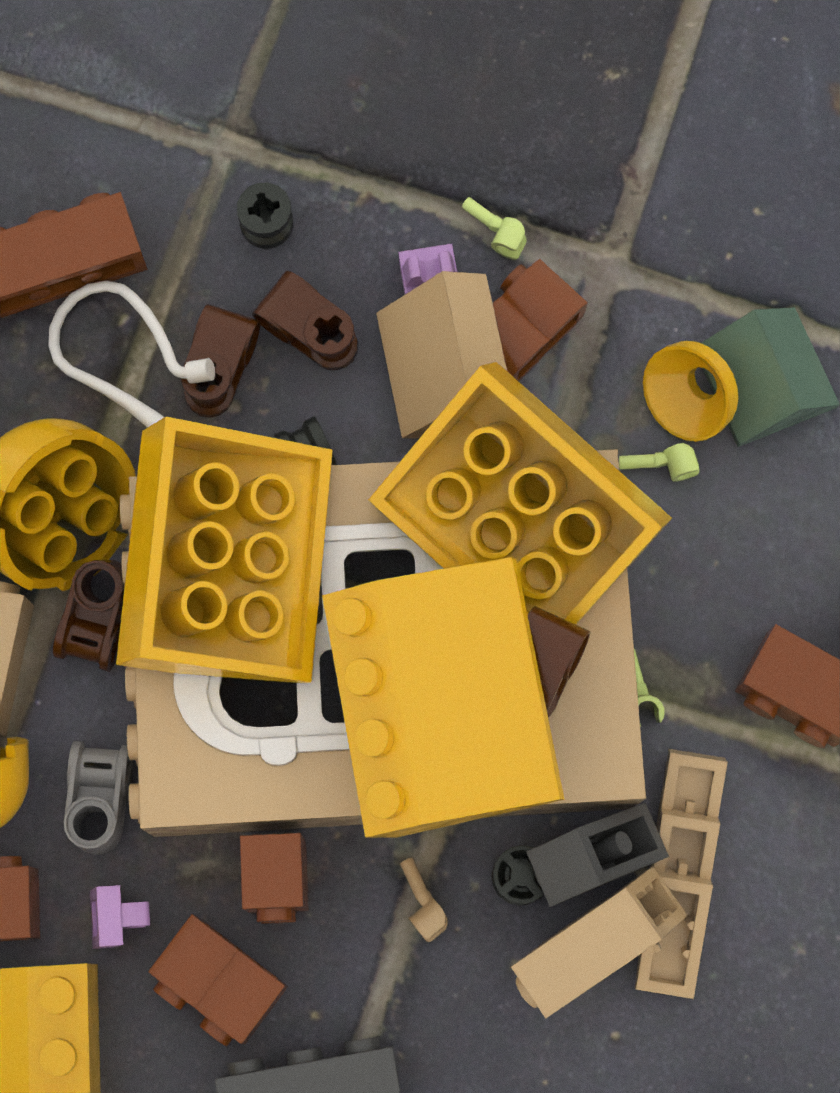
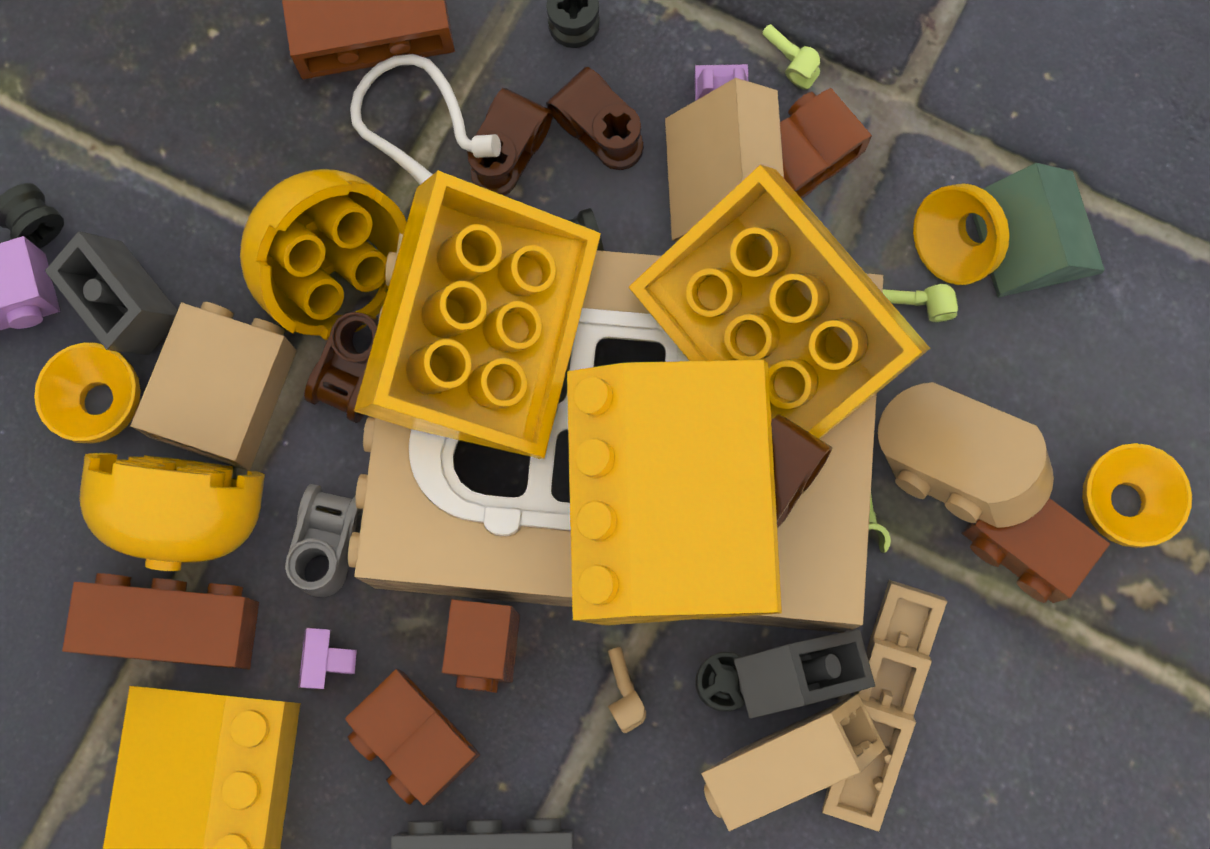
camera: 15 degrees right, 0 degrees up
none -> tan brick [878,382,1054,528]

